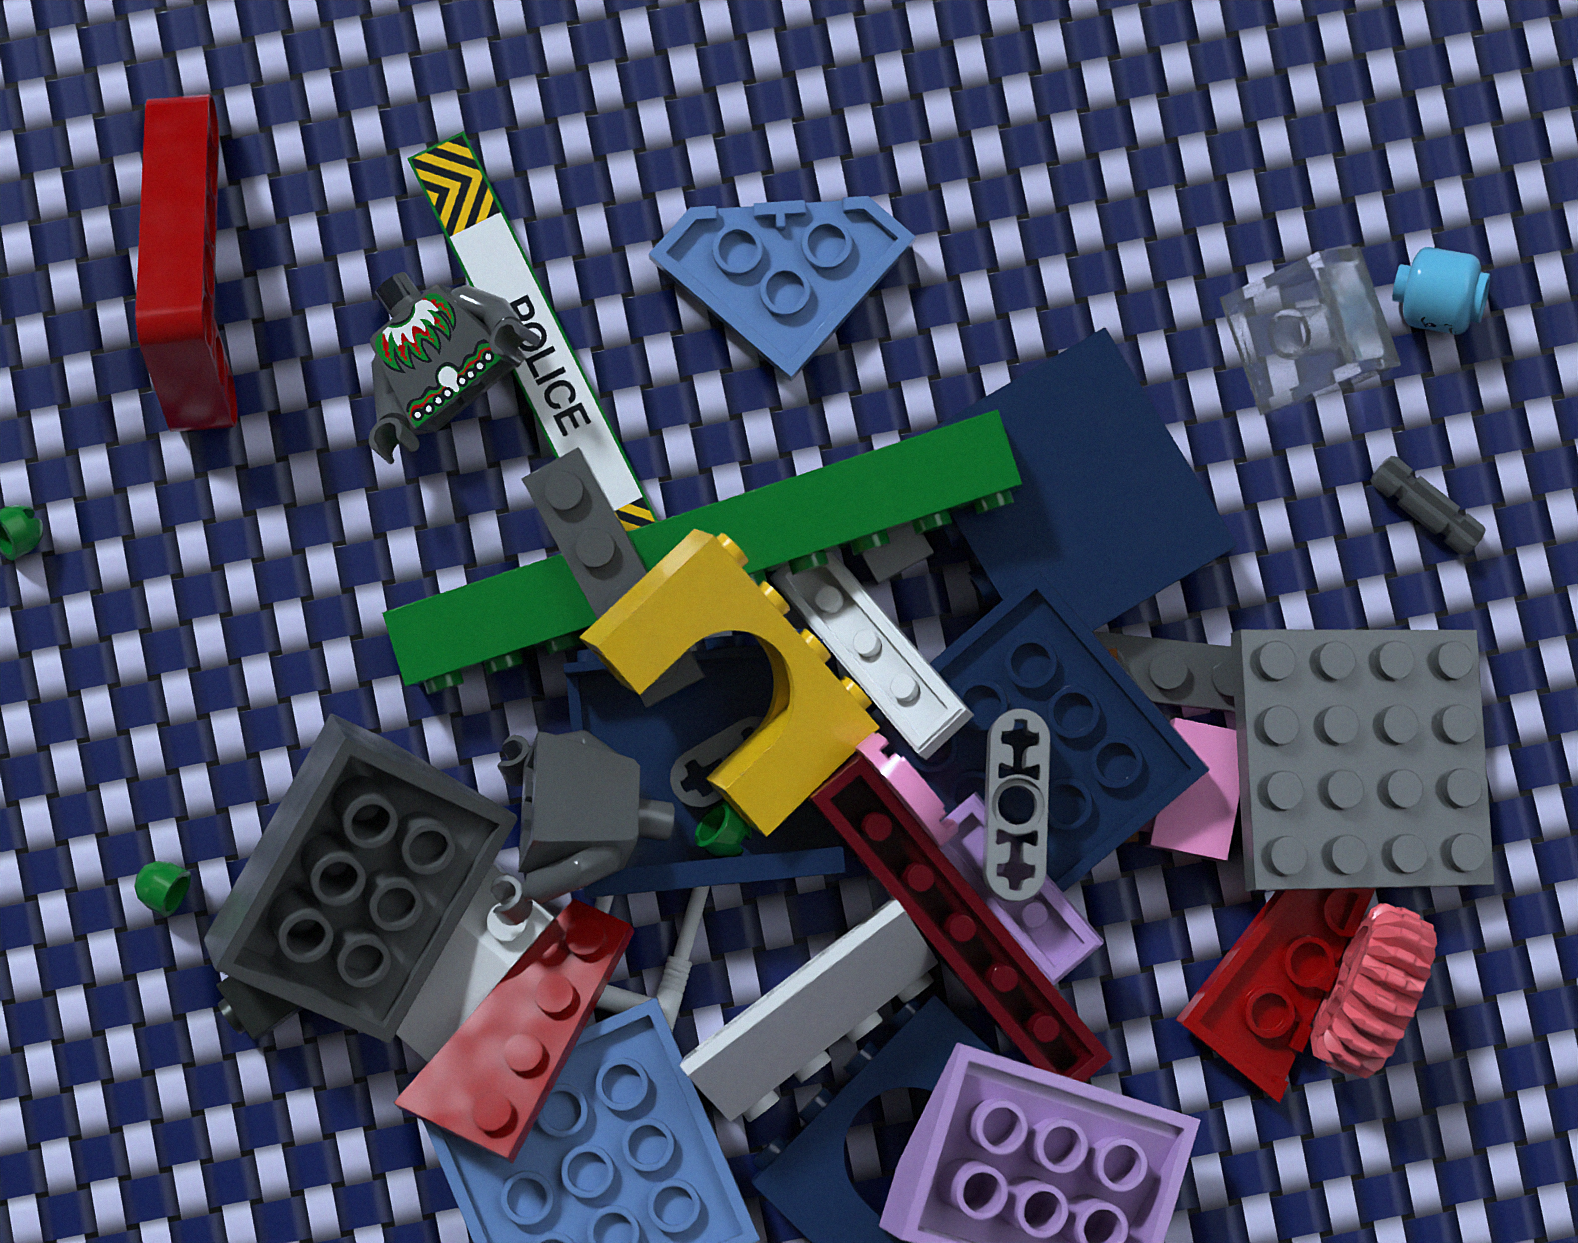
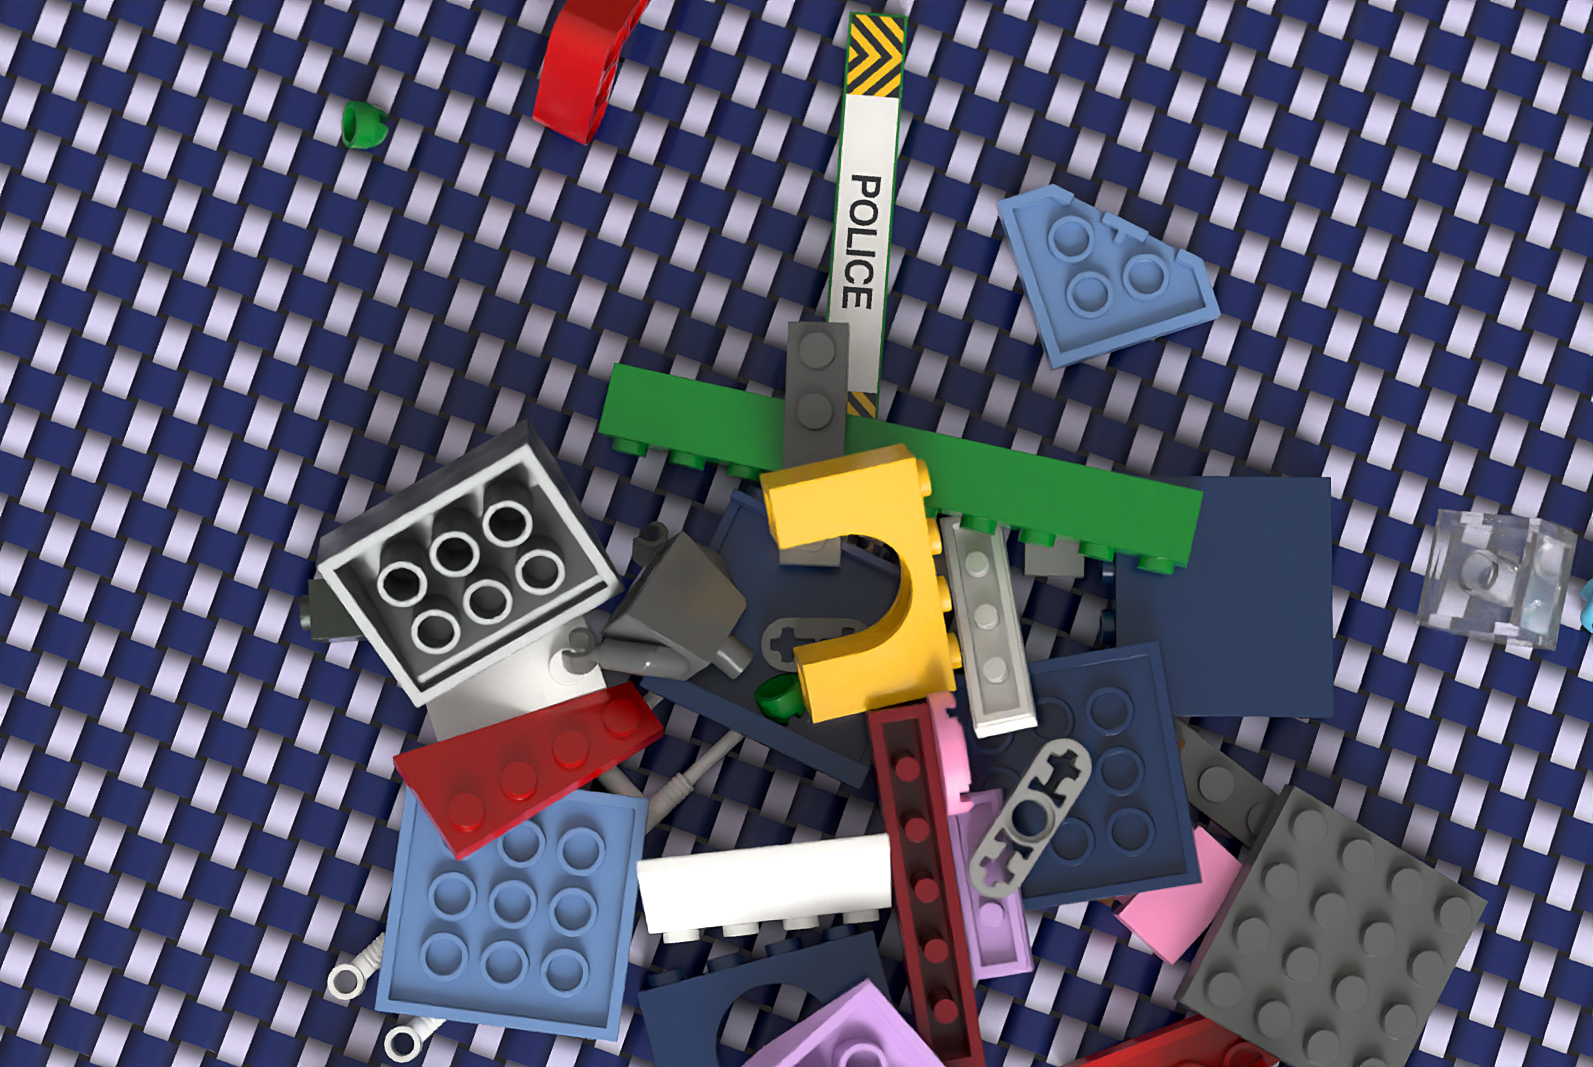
camera: 30 degrees right, 0 degrees up
green hinge [134,861,191,917] -> none
dark grey torso [369,272,541,465] -> none
dark grey axle [1371,456,1486,555] -> none

